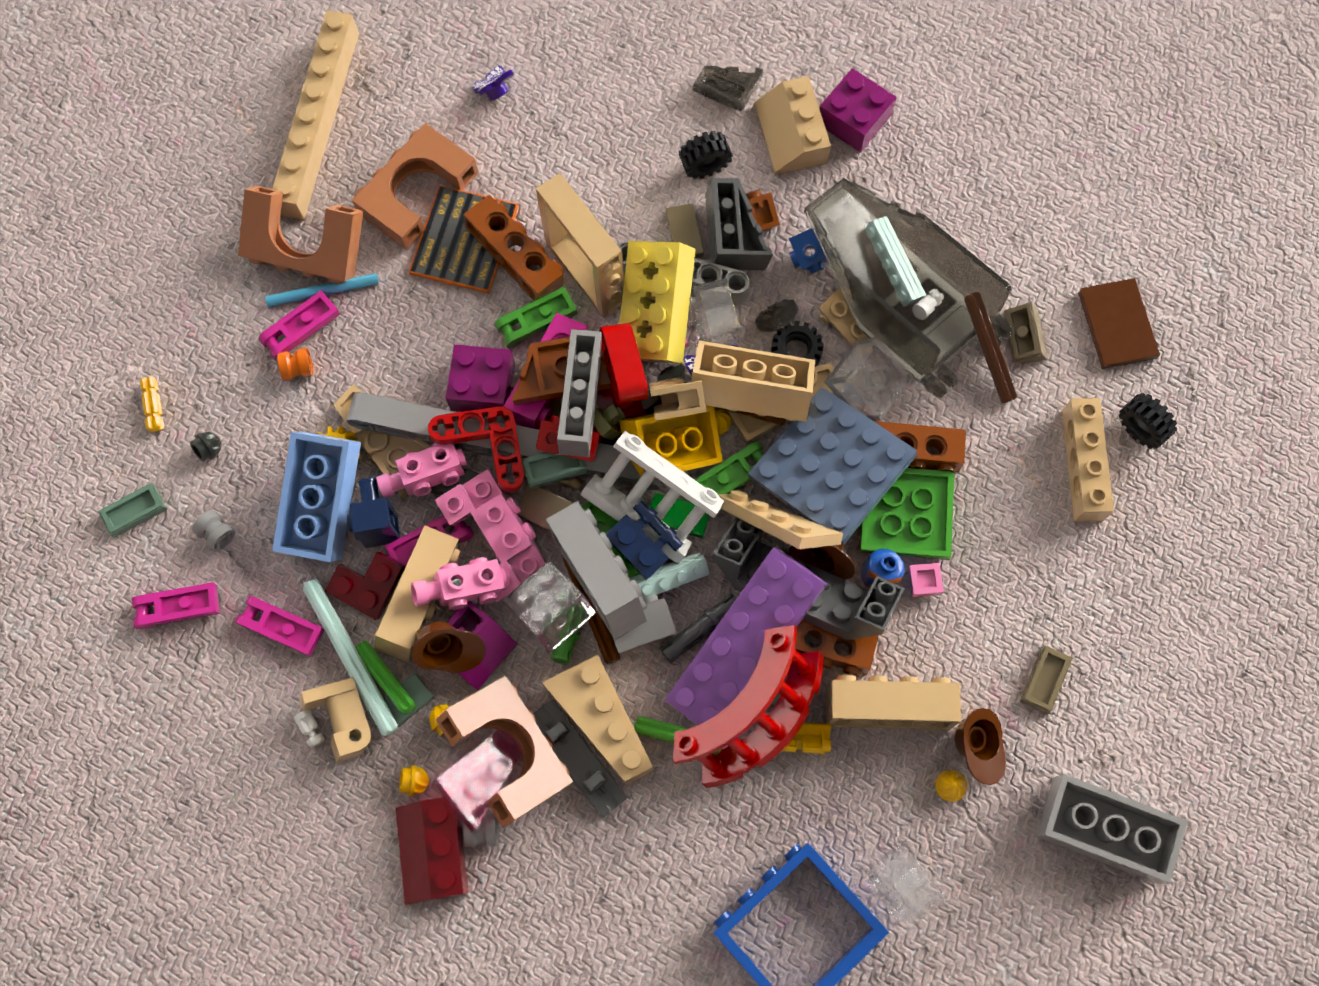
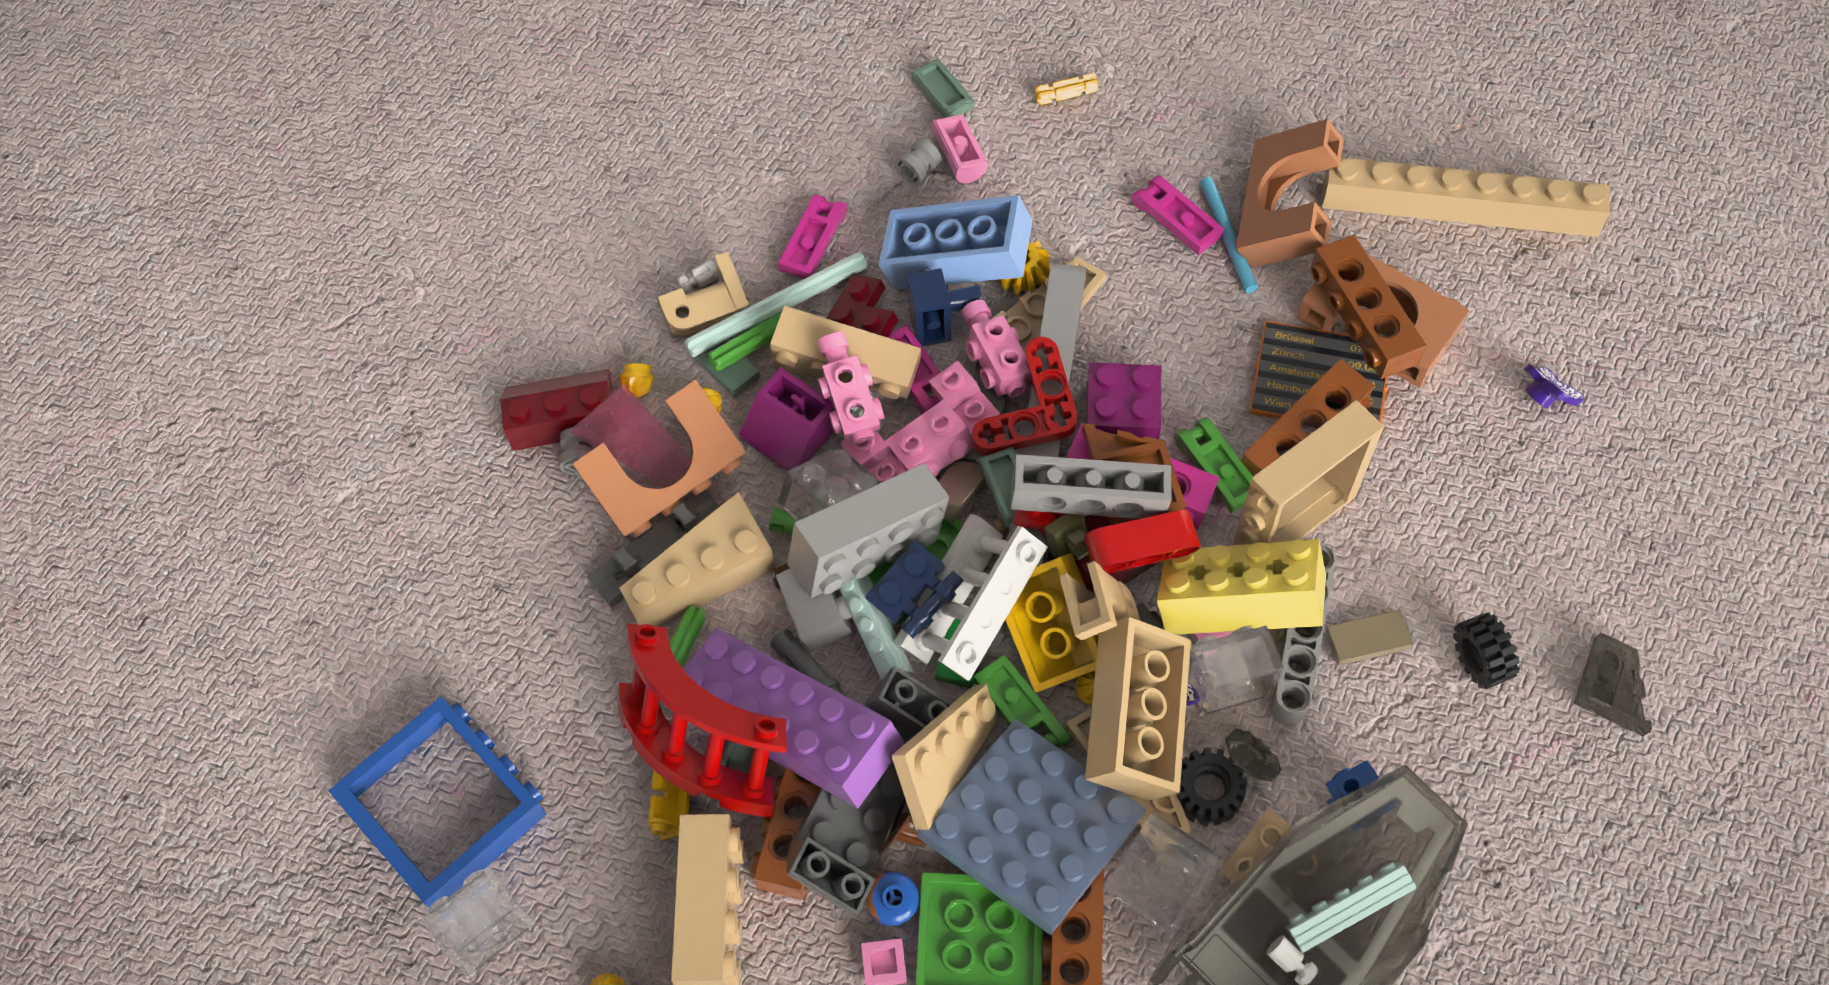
camera: 90 degrees right, 10 degrees down
dark pink plate [132,582,220,629] -> none
pearl dark grey plate [190,432,221,461] -> none
orange wheel [277,348,314,381] -> none
reddish brown piece [412,621,486,672] -> none
dark grey wedge [705,178,773,270] -> none
dark orange bracket [746,189,780,231] -> none
tan slope [754,76,831,175] -> none
magenta brick [819,68,897,153] -> none
none -> bright pink brick [931,115,988,184]
none -> dark orange brick [1310,234,1427,379]

